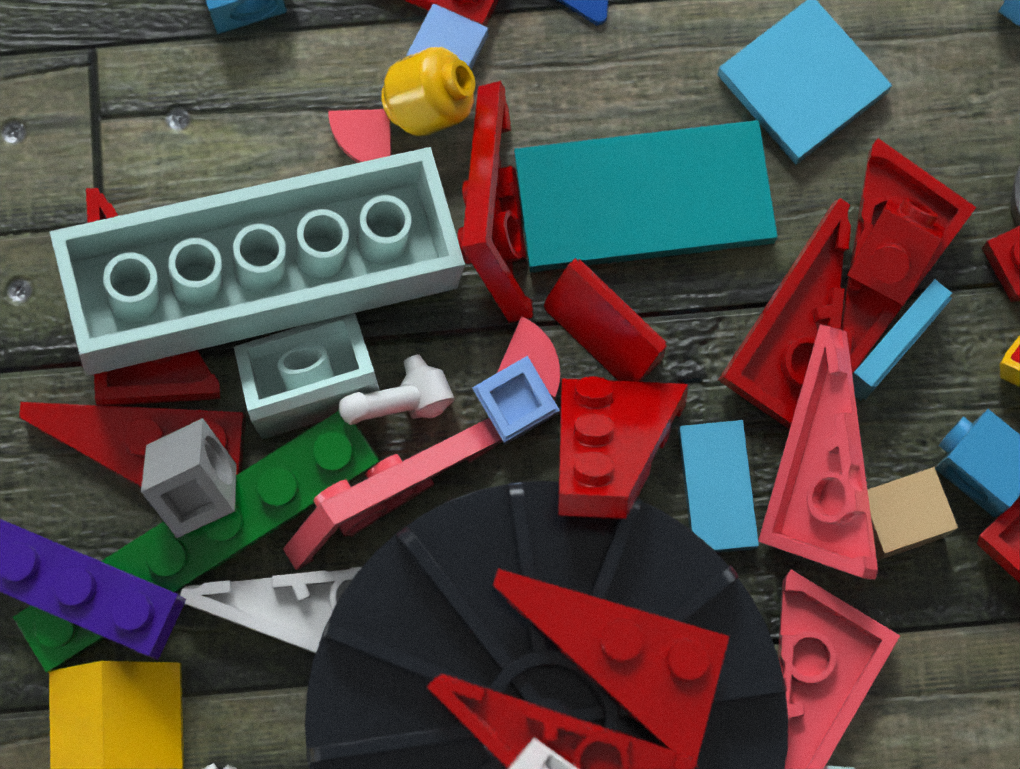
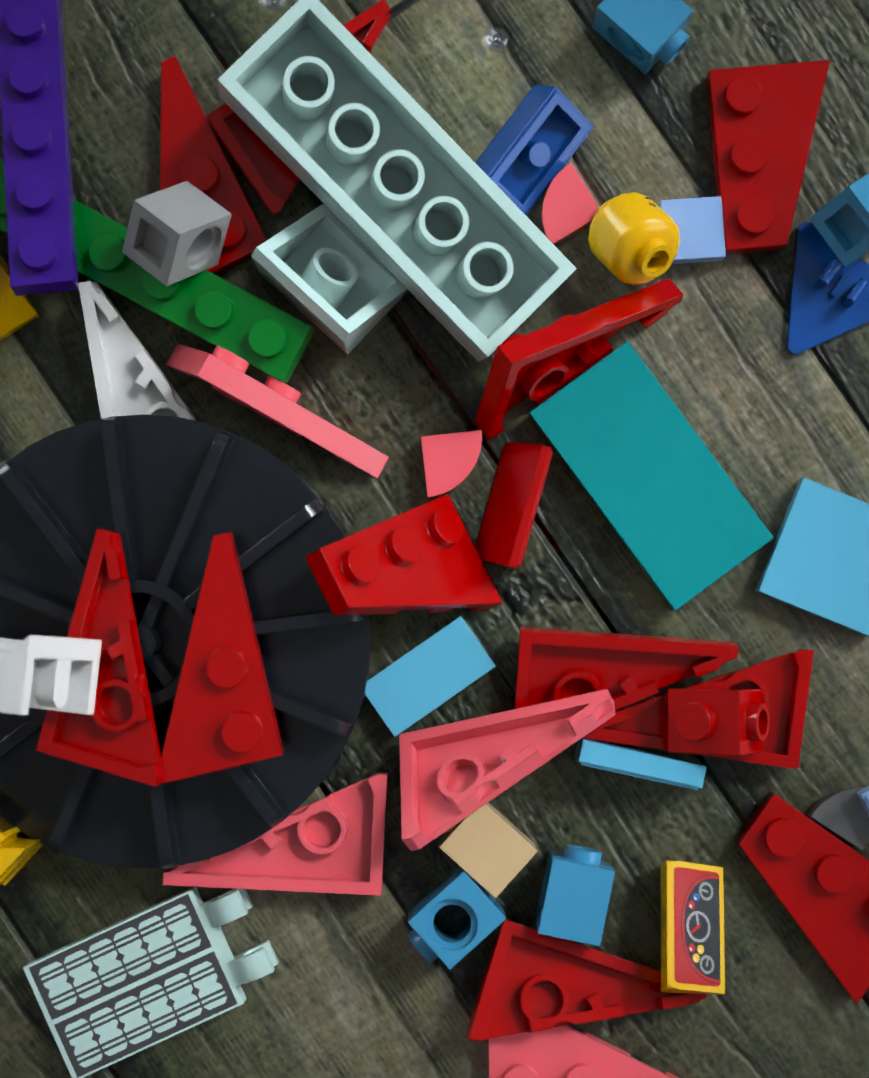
camera: 60 degrees right, 10 degrees up
white piece [339,354,455,425] -> none
light blue tile [472,356,560,445] -> none
none -> dark azure brick [407,866,506,970]
none -> blue slope [475,84,595,216]

